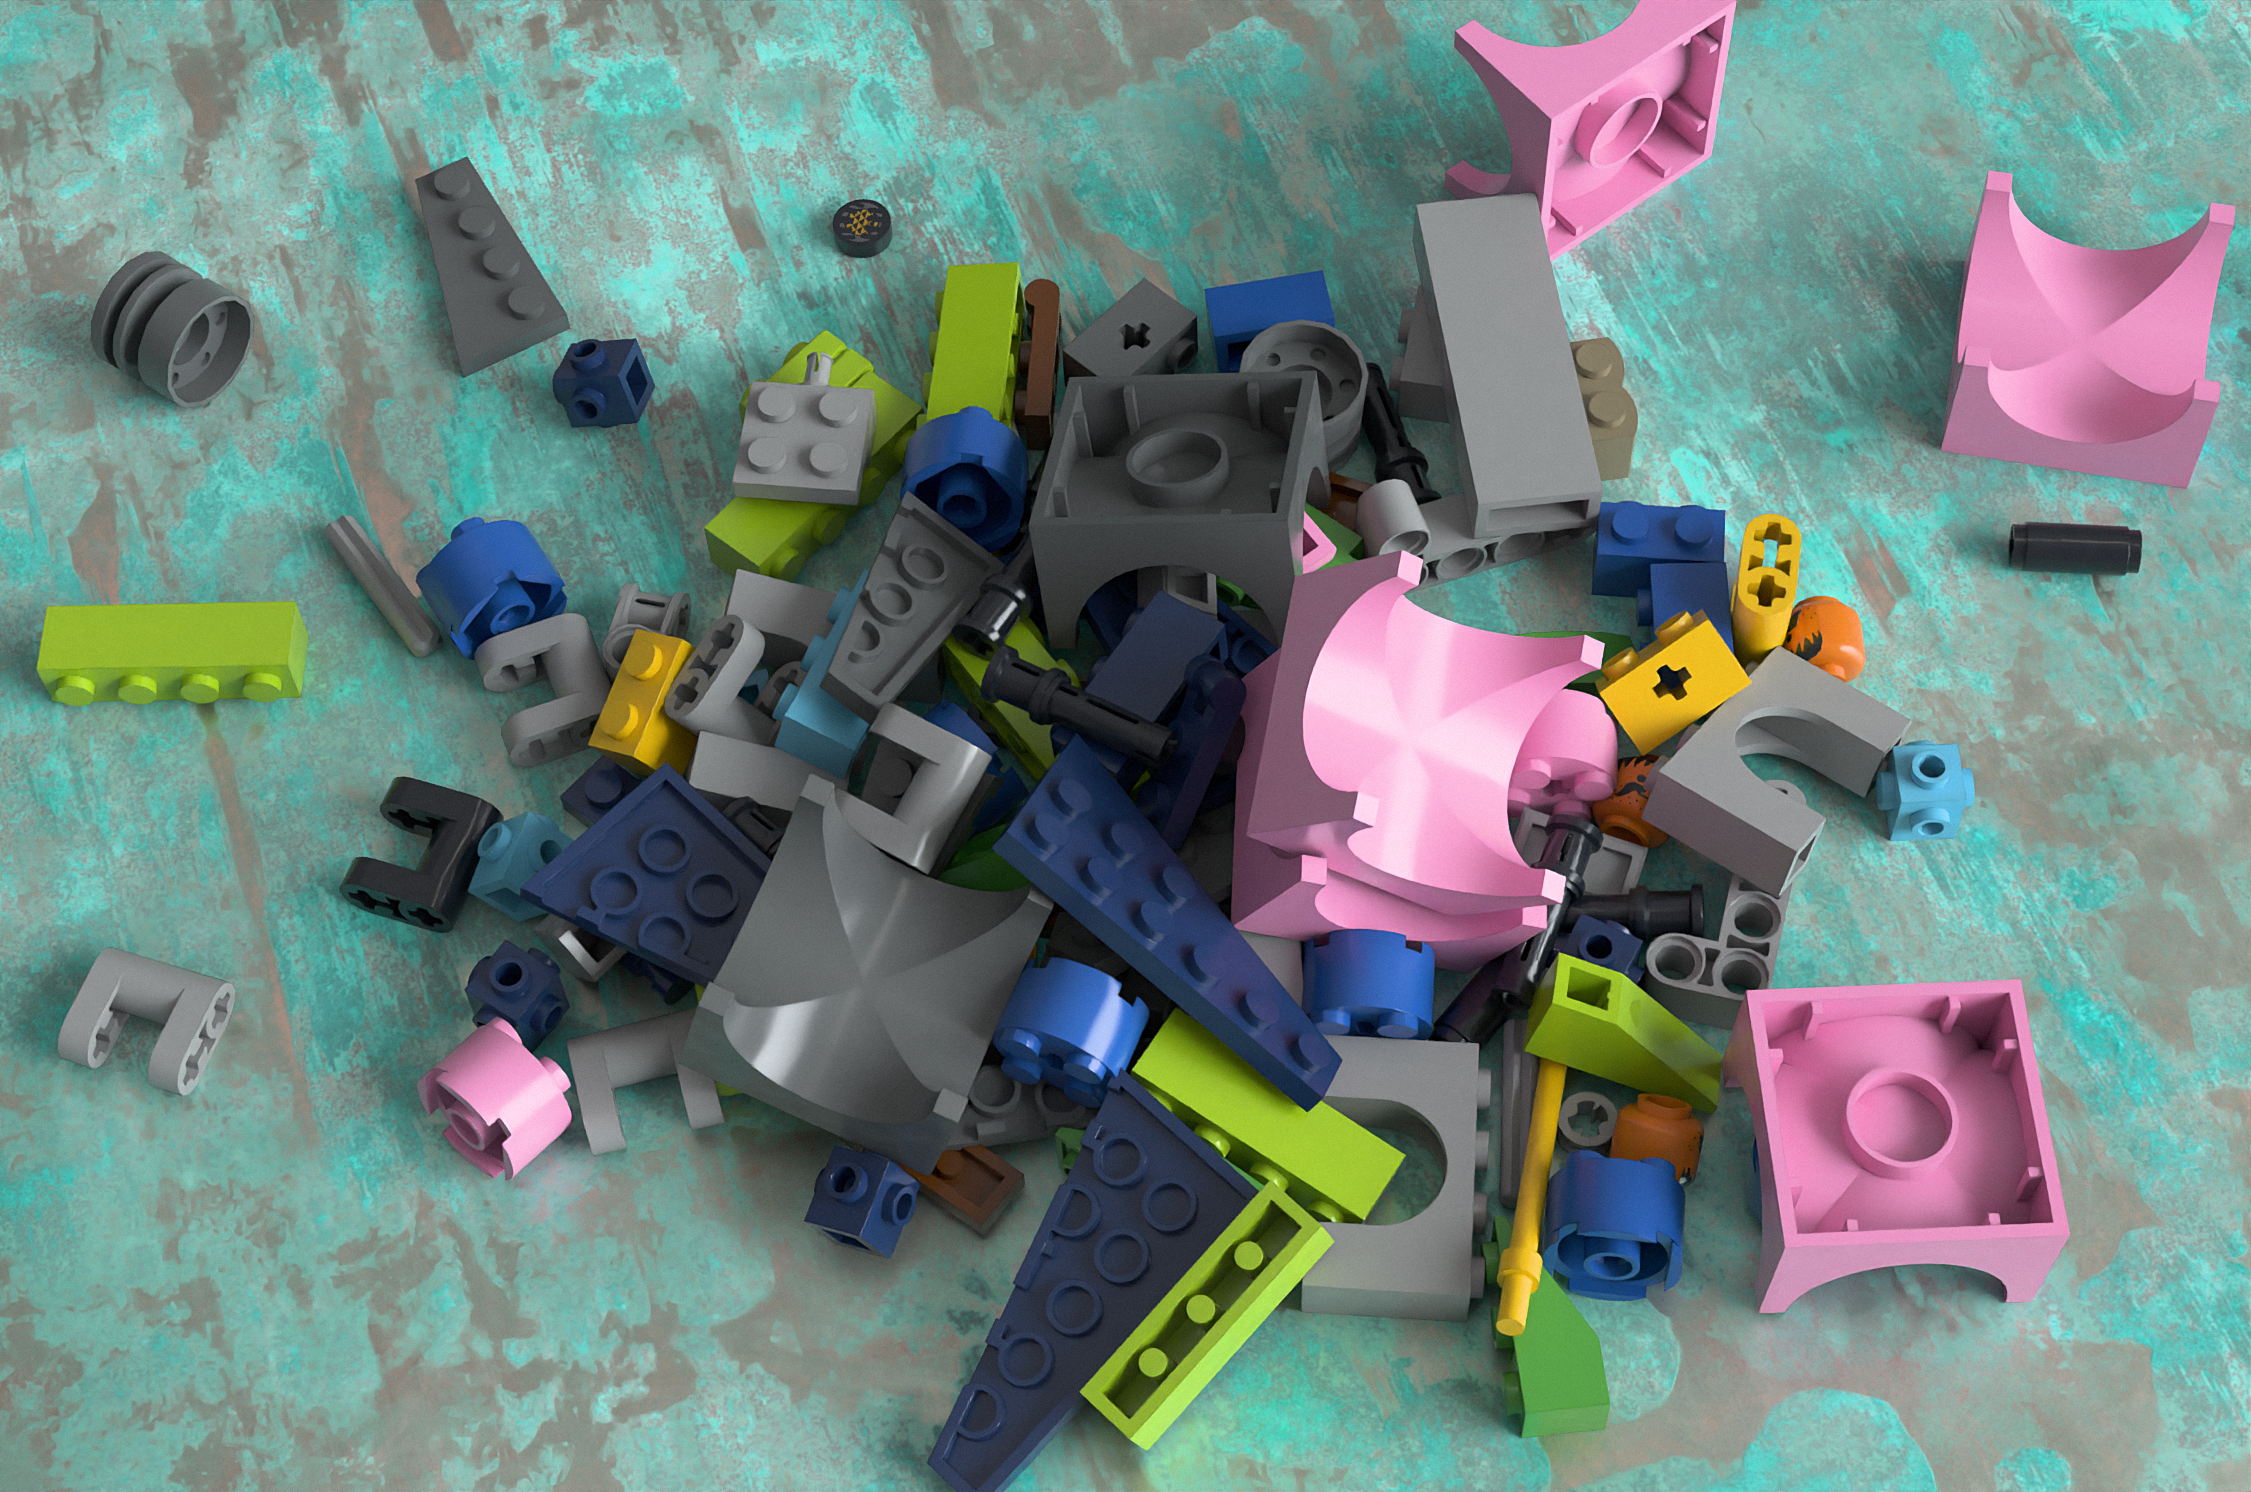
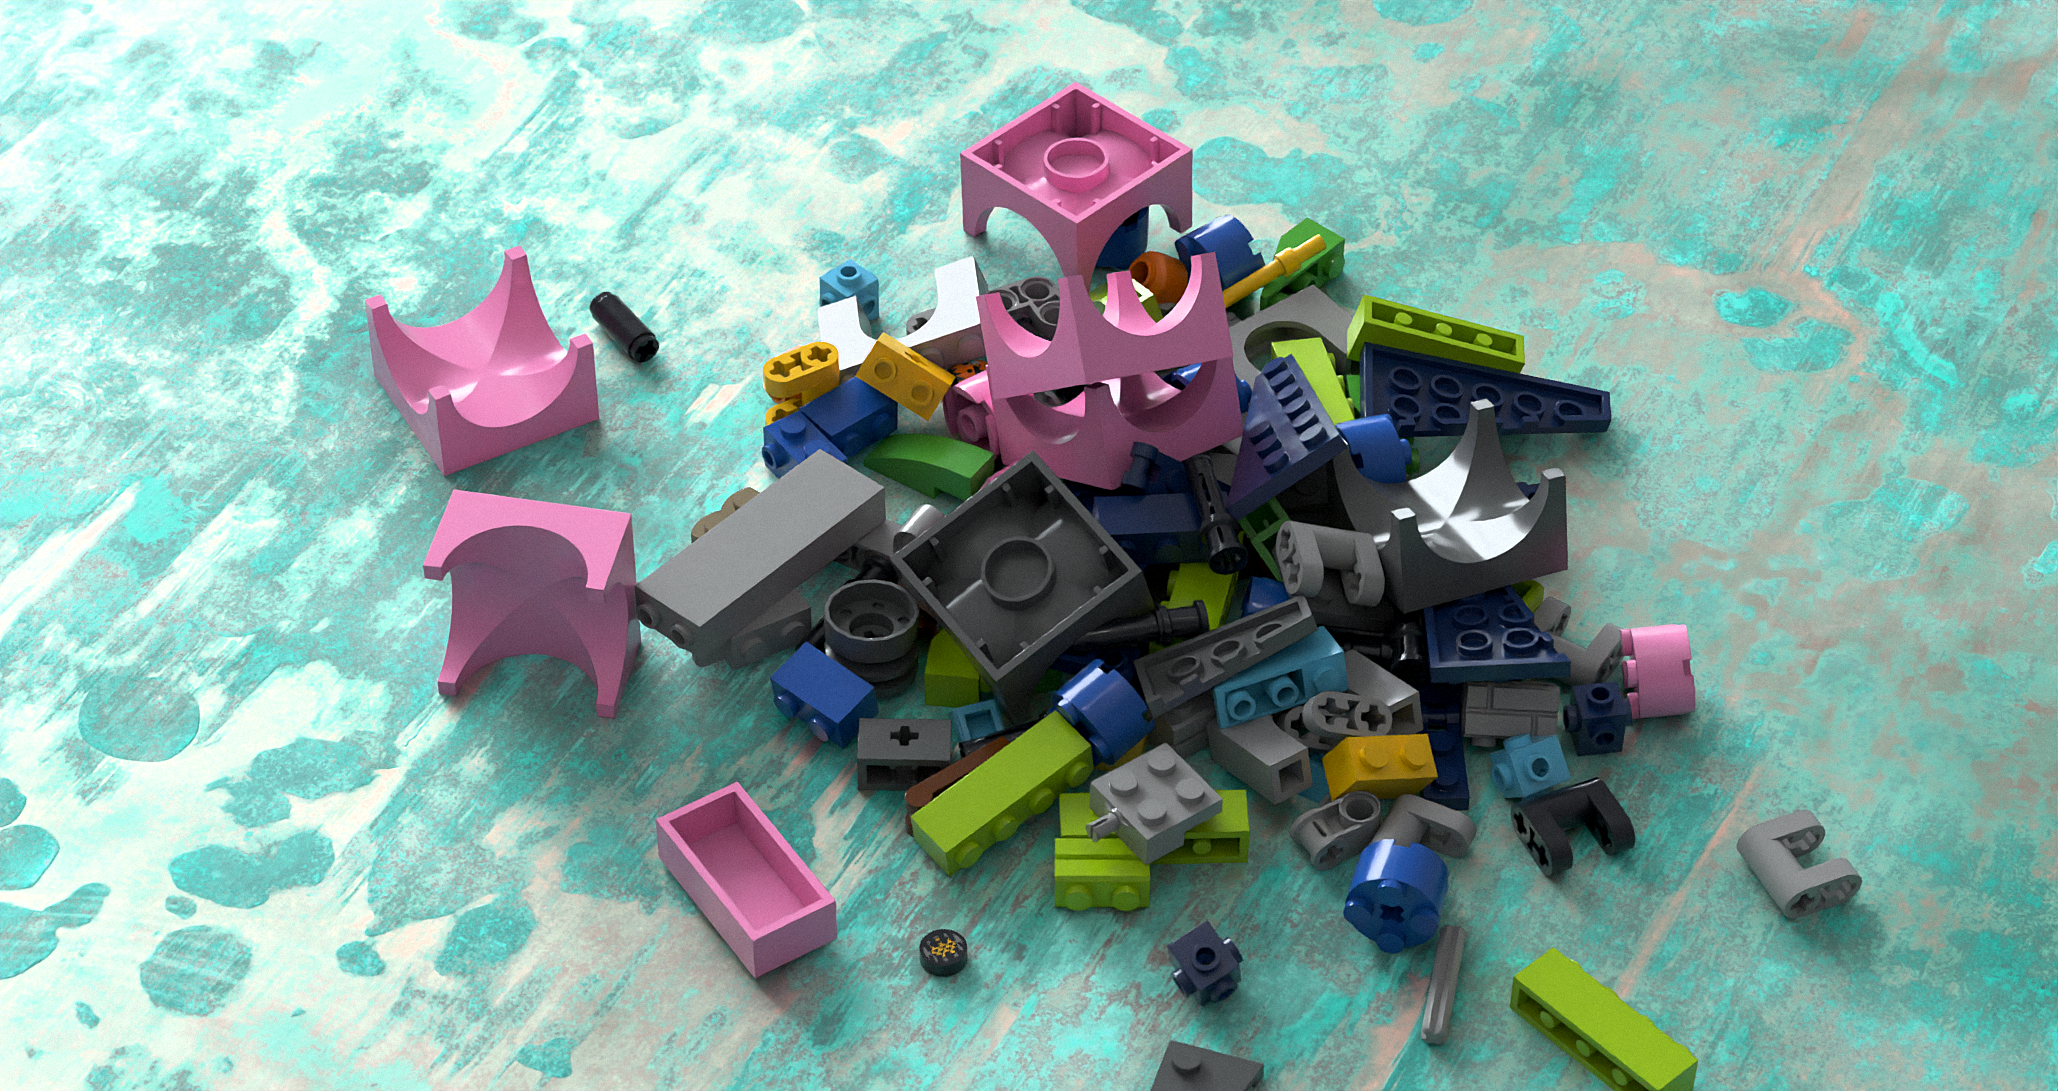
camera: 135 degrees left, 15 degrees down
none -> bright pink piece [656,781,837,978]

